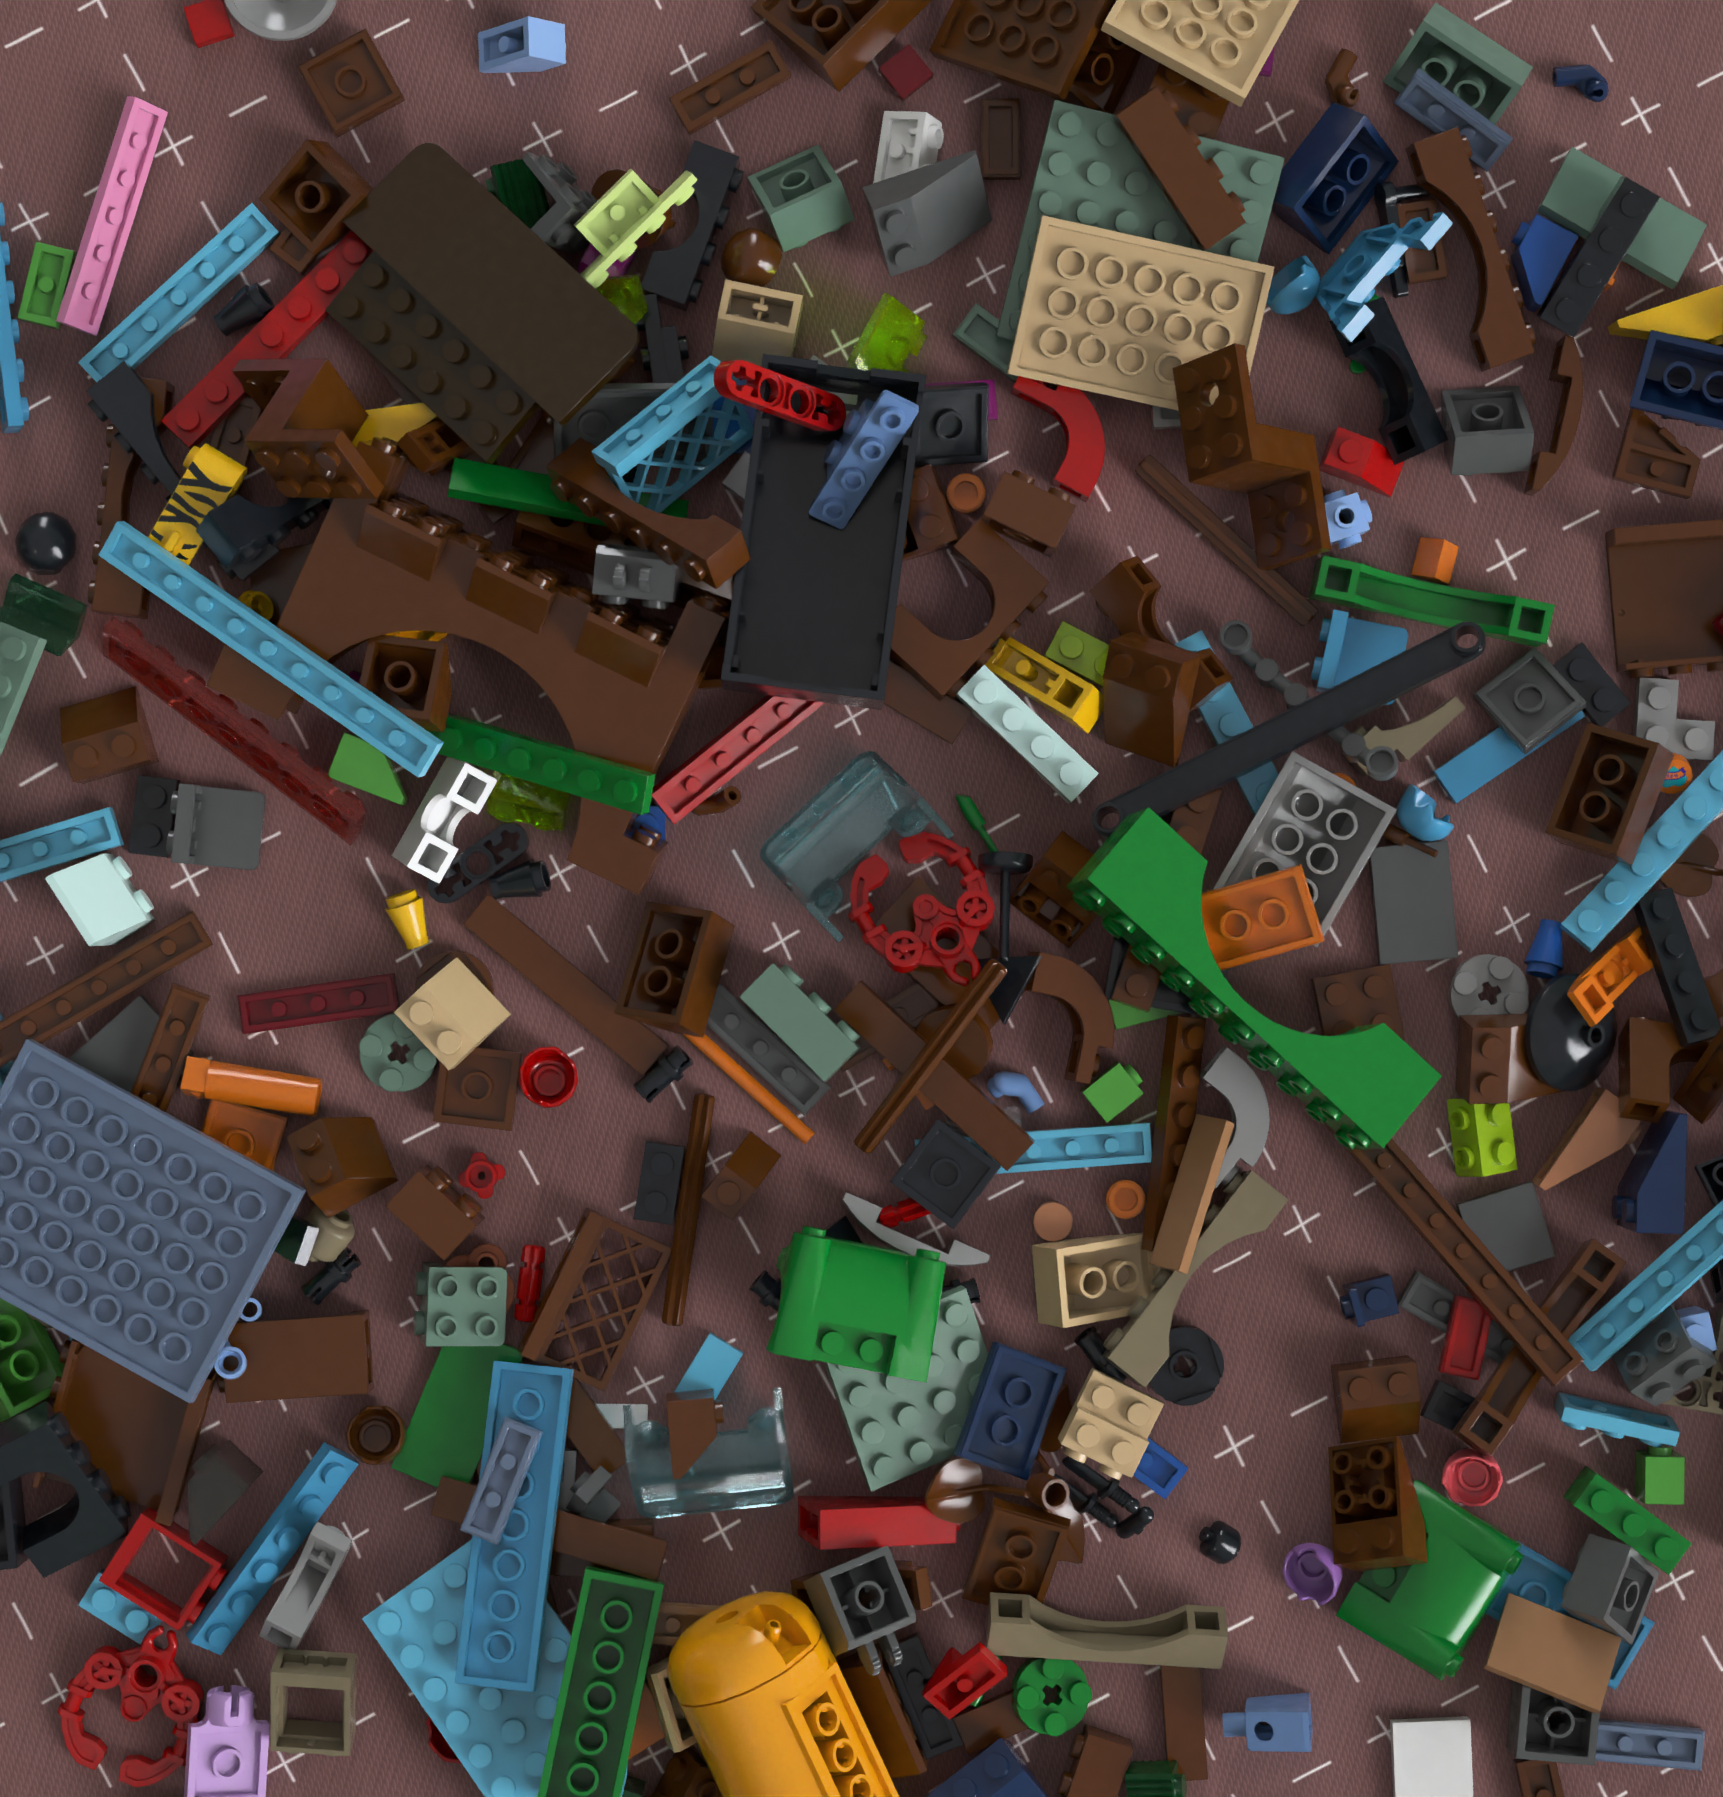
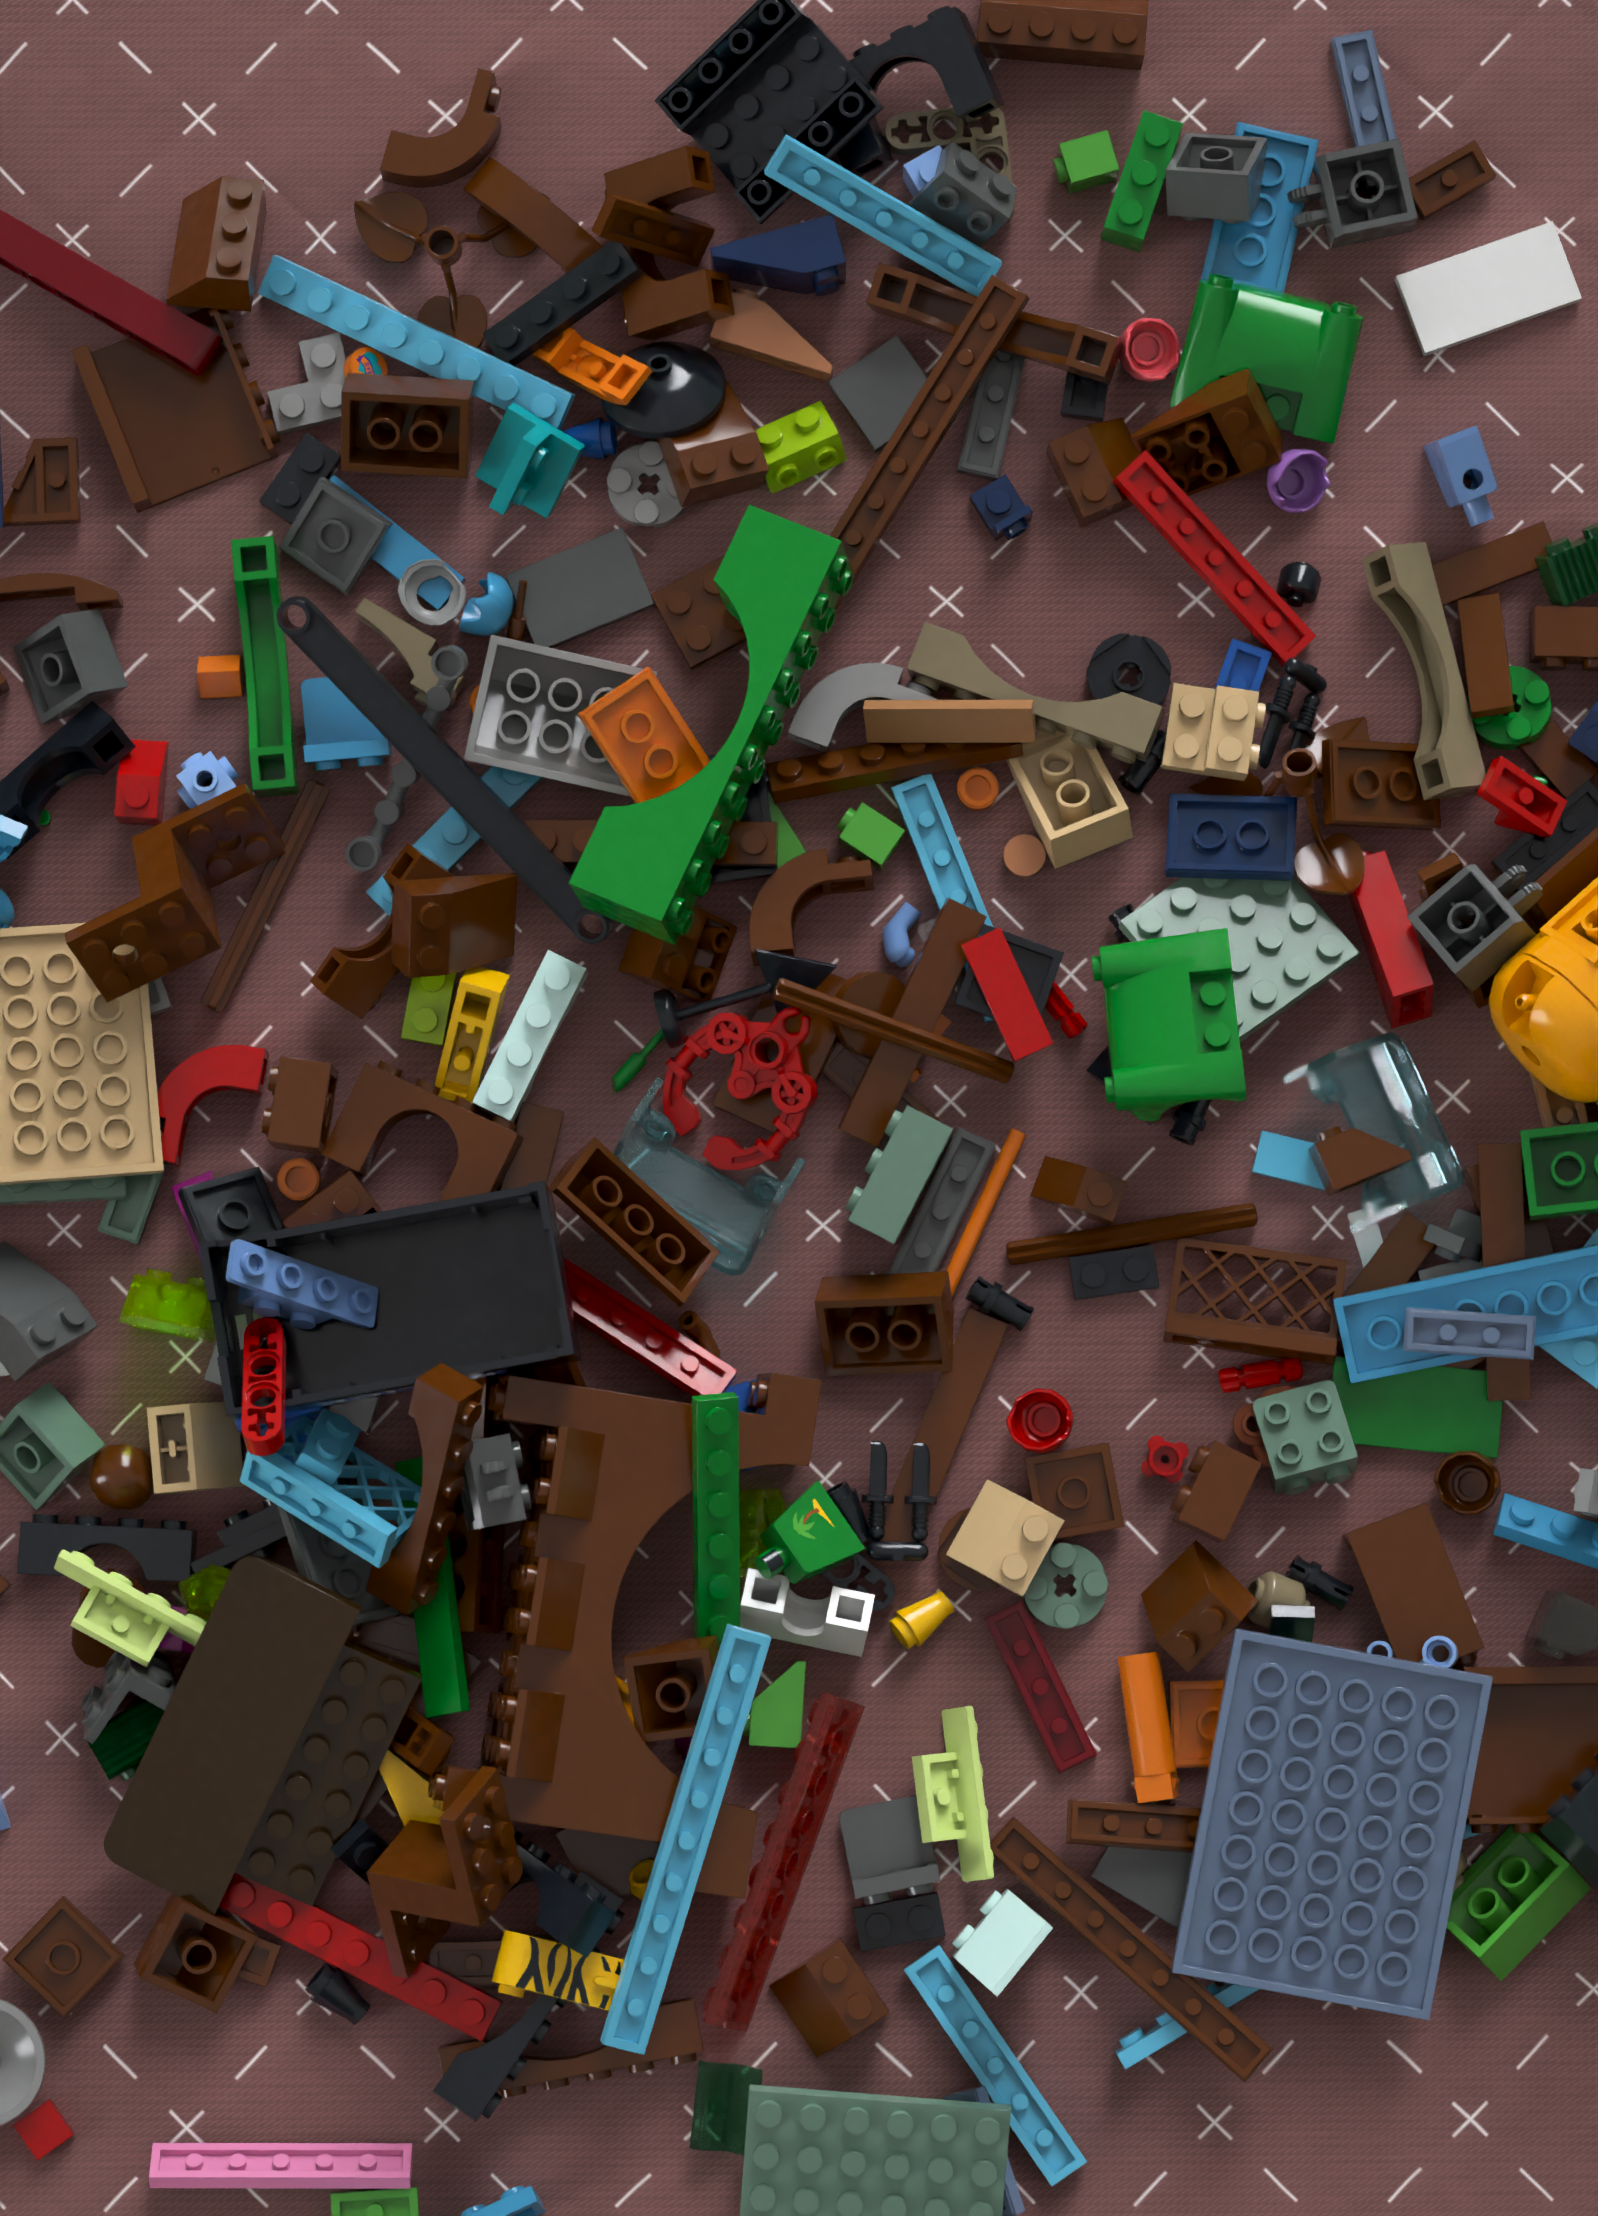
camera: 110 degrees left, 5 degrees down
black hair [15,512,76,575] -> none
medium azure plate [78,203,280,382] -> none
light grey slope [840,1192,990,1267] -> none
red tile [1438,1294,1492,1381] -> none
medium nougat tile [1483,1593,1622,1714] -> none
medium azure plate [1554,1392,1680,1447] -> none
none -> medium azure plate [295,1408,361,1486]
none -> black plate [331,1818,391,1885]
none -> light grey piece [398,559,466,626]
none -> teal bracket [475,403,585,519]
none -> reddish brown slope [549,1137,720,1307]
none -> green torso [754,1480,865,1584]
none -> black piece [862,1441,937,1561]
none -> yellowish green bracket [912,1706,994,1882]
none -> red tile [961,928,1054,1062]
none -> red plate [1112,450,1316,667]
none -> reddish brown tile [1457,593,1515,719]

